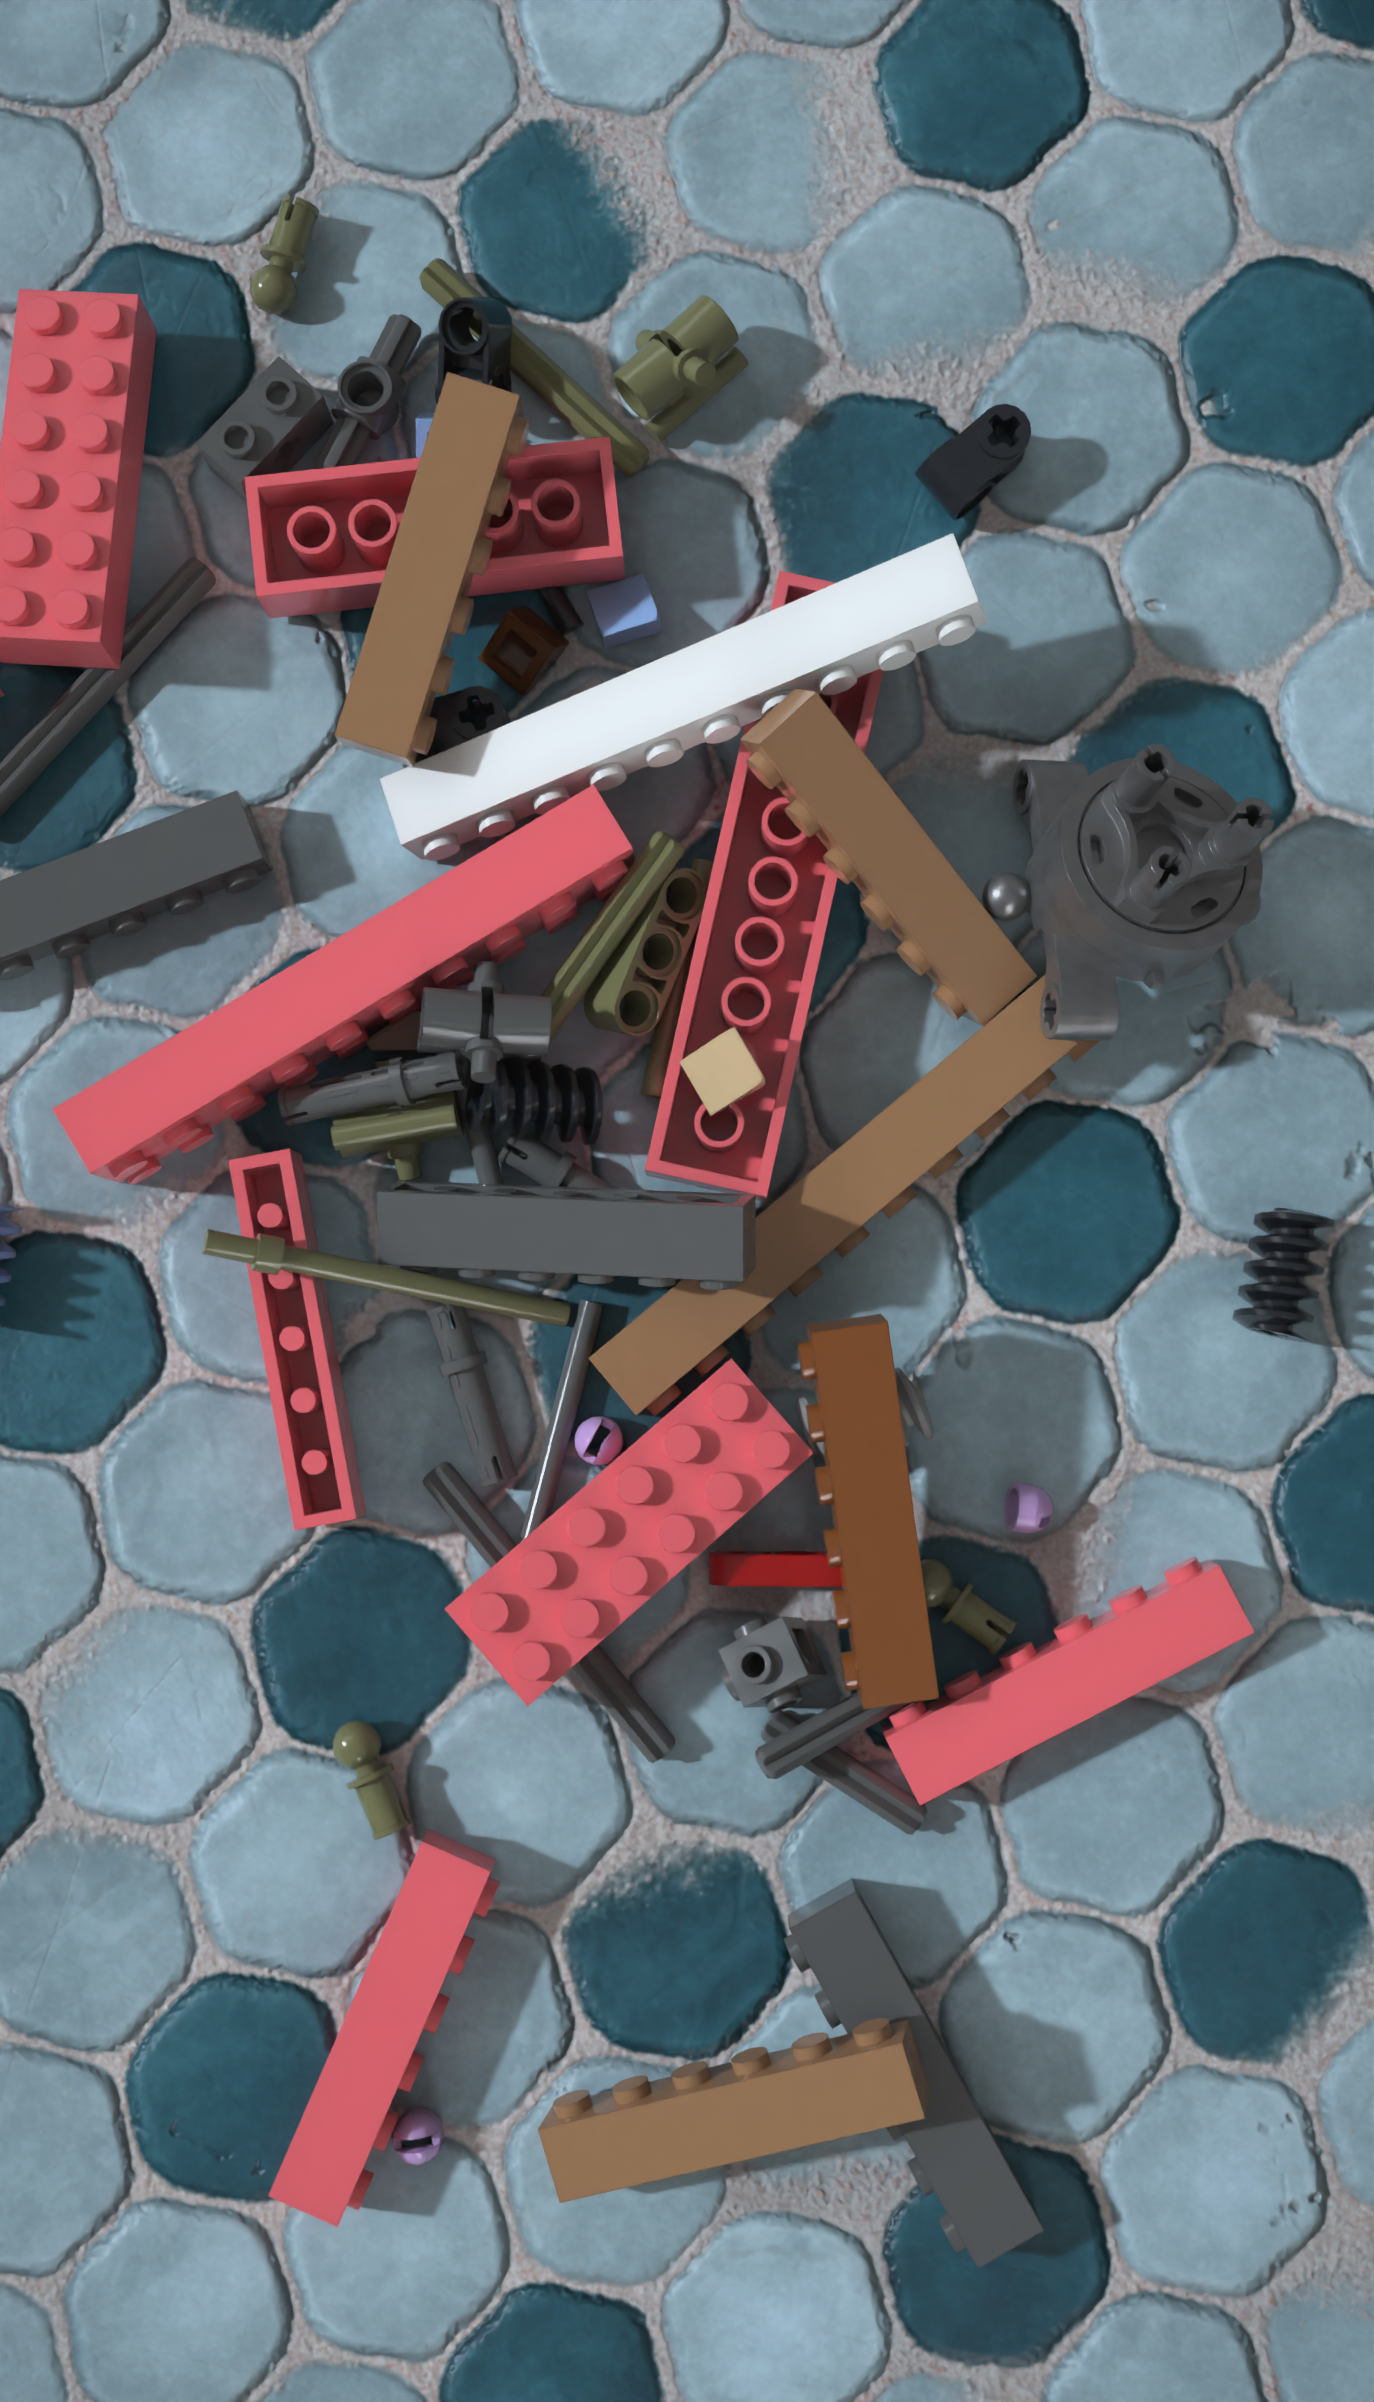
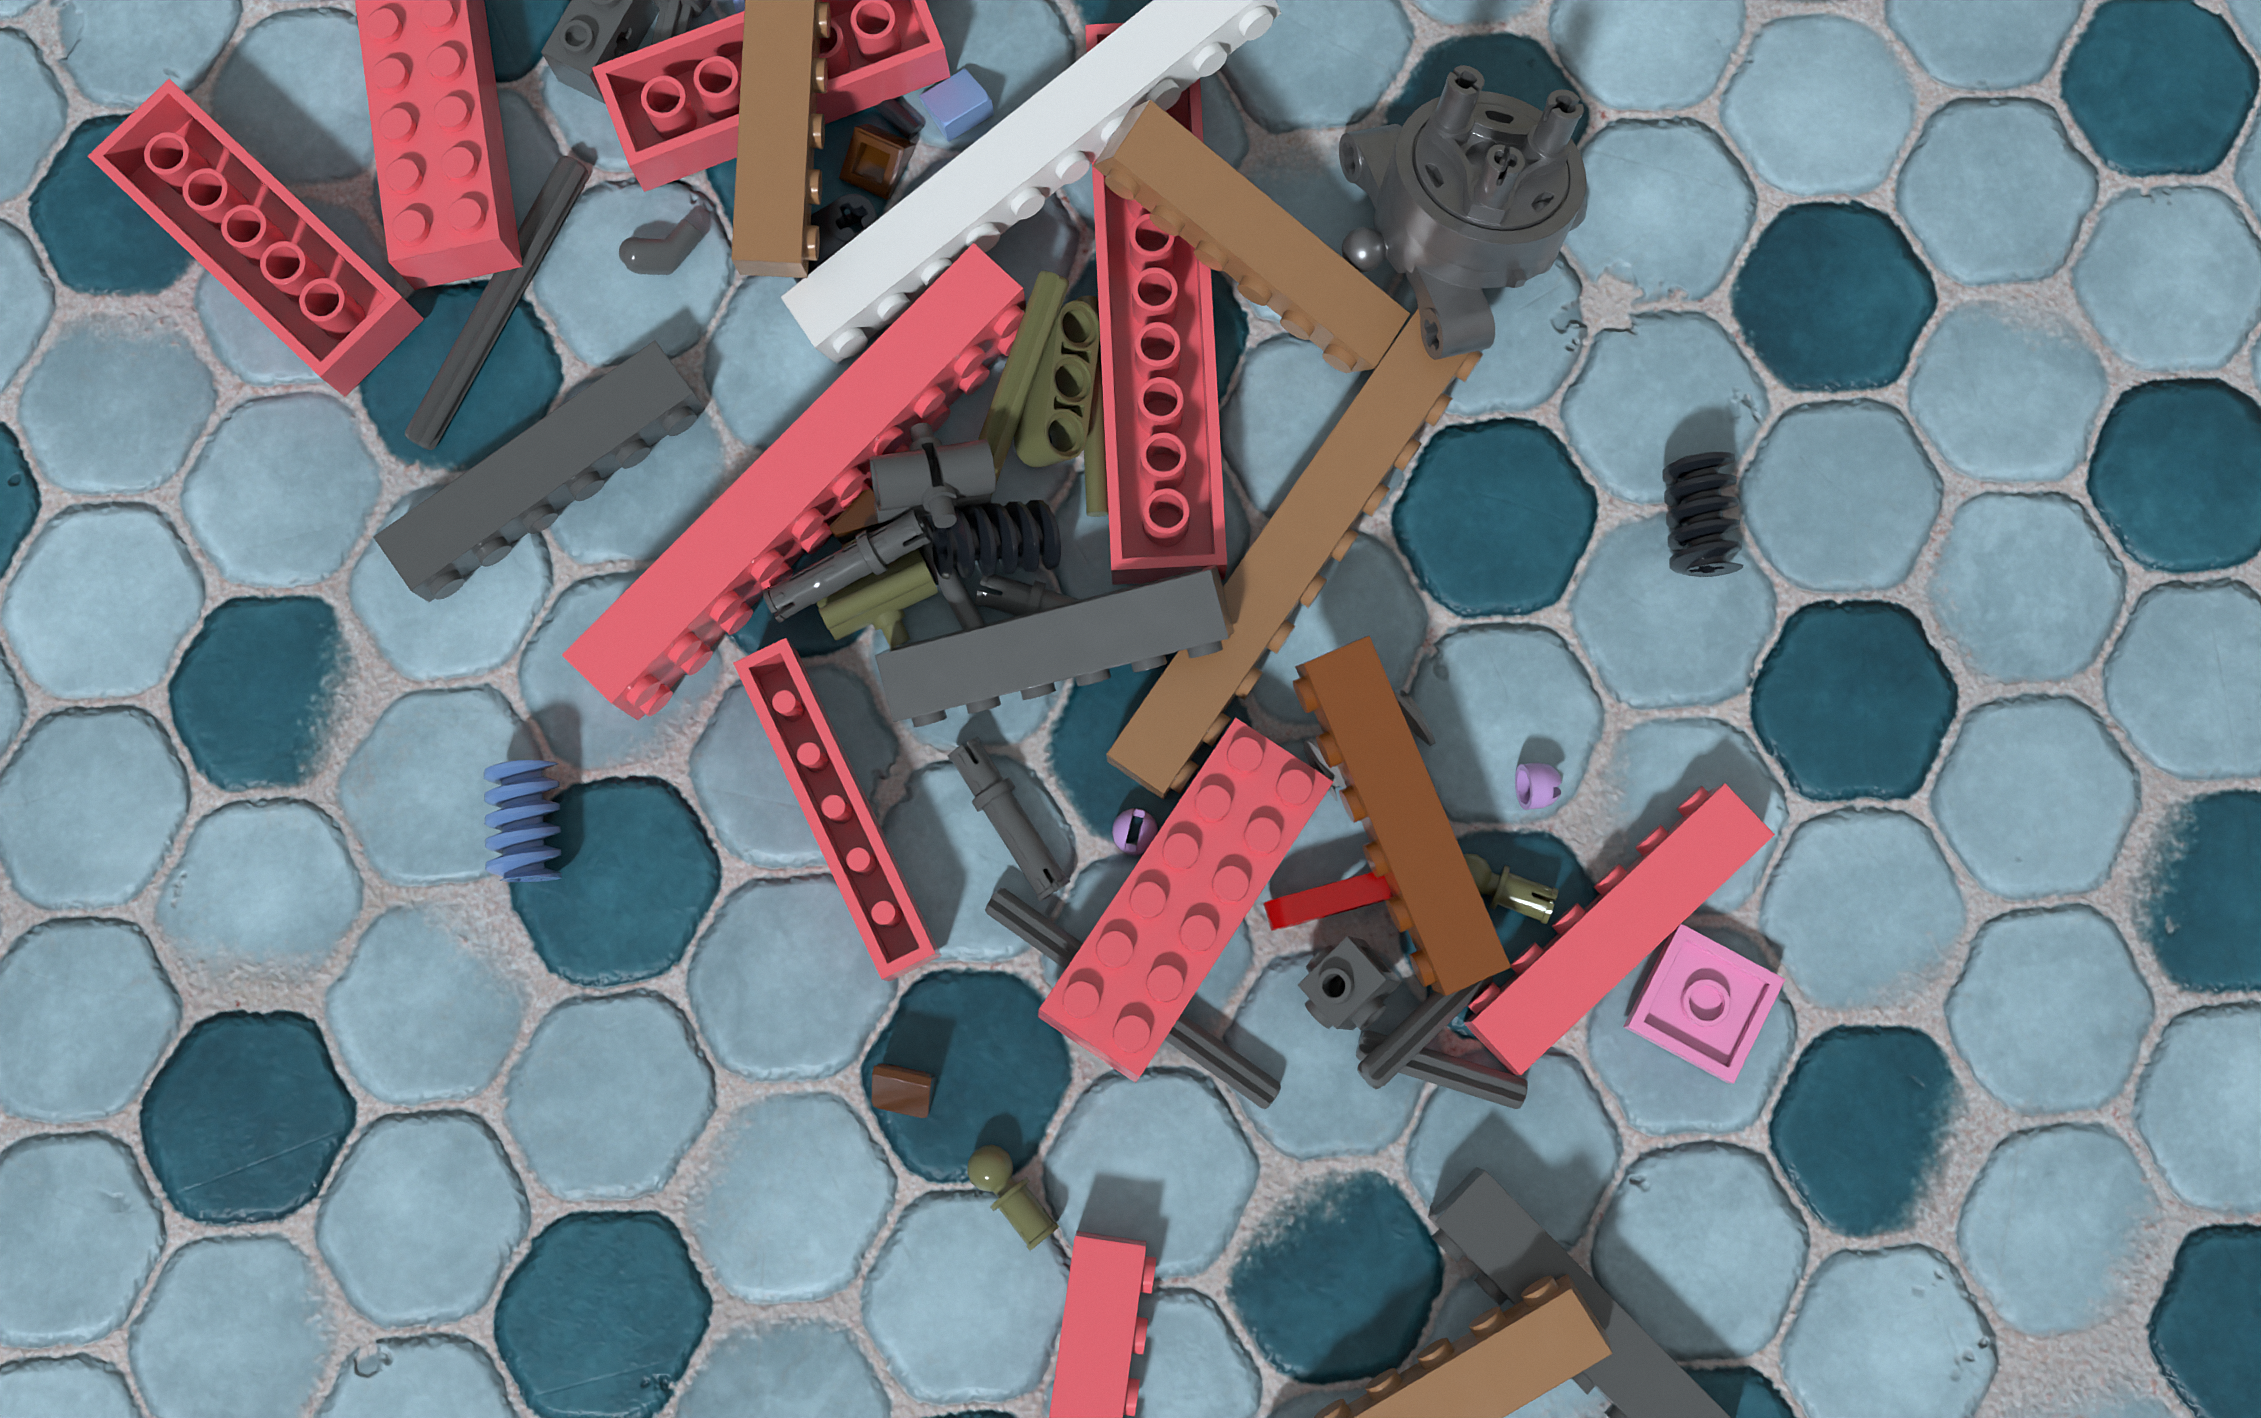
camera: 20 degrees left, 5 degrees down
olive bar [202,1229,570,1327] -> none
dark grey bar [520,1299,604,1539] -> none
tan slope [679,1027,766,1116] -> none
none -> dark grey arm [619,219,703,275]
none -> reddish brown slope [871,1063,938,1118]
none -> bright pink plate [1623,924,1786,1084]

